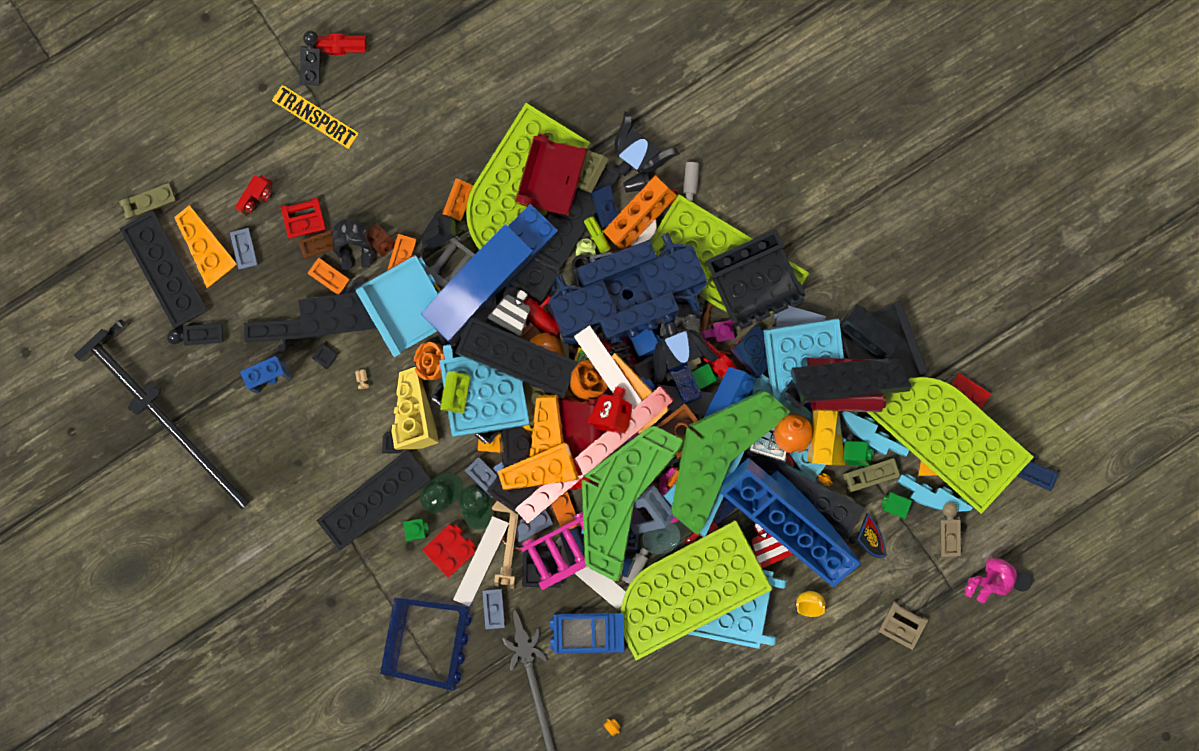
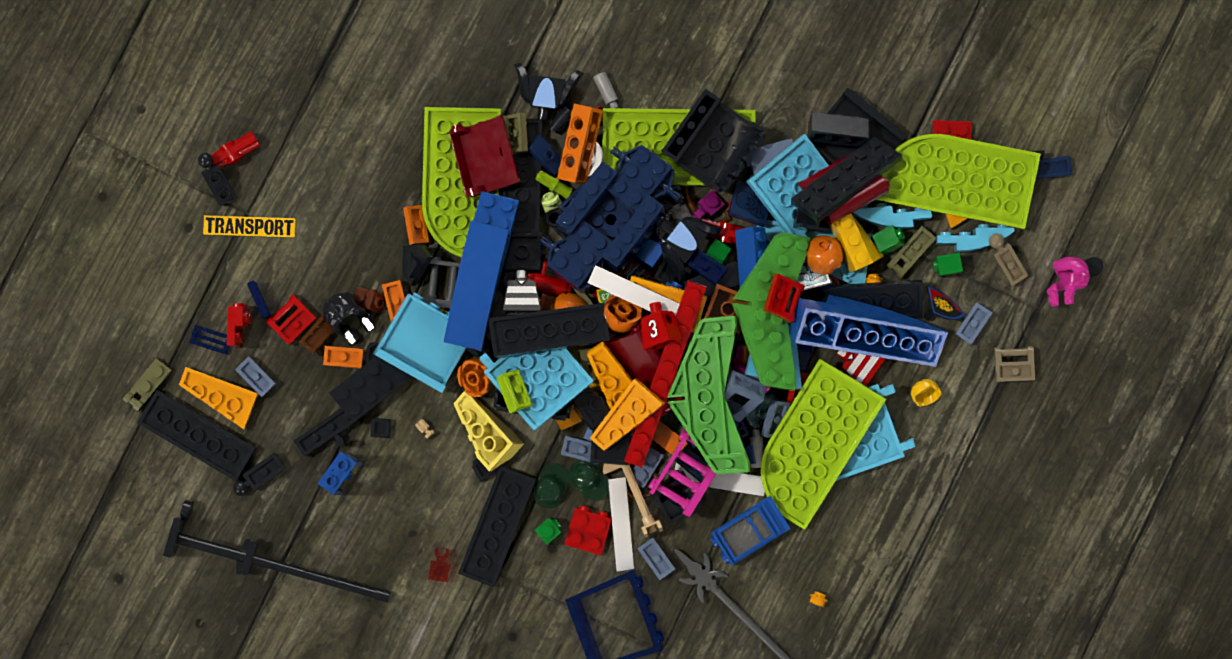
camera: 30 degrees left, 0 degrees up
none -> clear blue tile [189,325,229,355]
none -> clear blue tile [247,280,272,319]
none -> clear red plate [428,547,451,582]
none -> sand blue plate [761,399,791,438]
none -> red plate [763,274,805,323]
none -> sand blue plate [955,302,992,345]

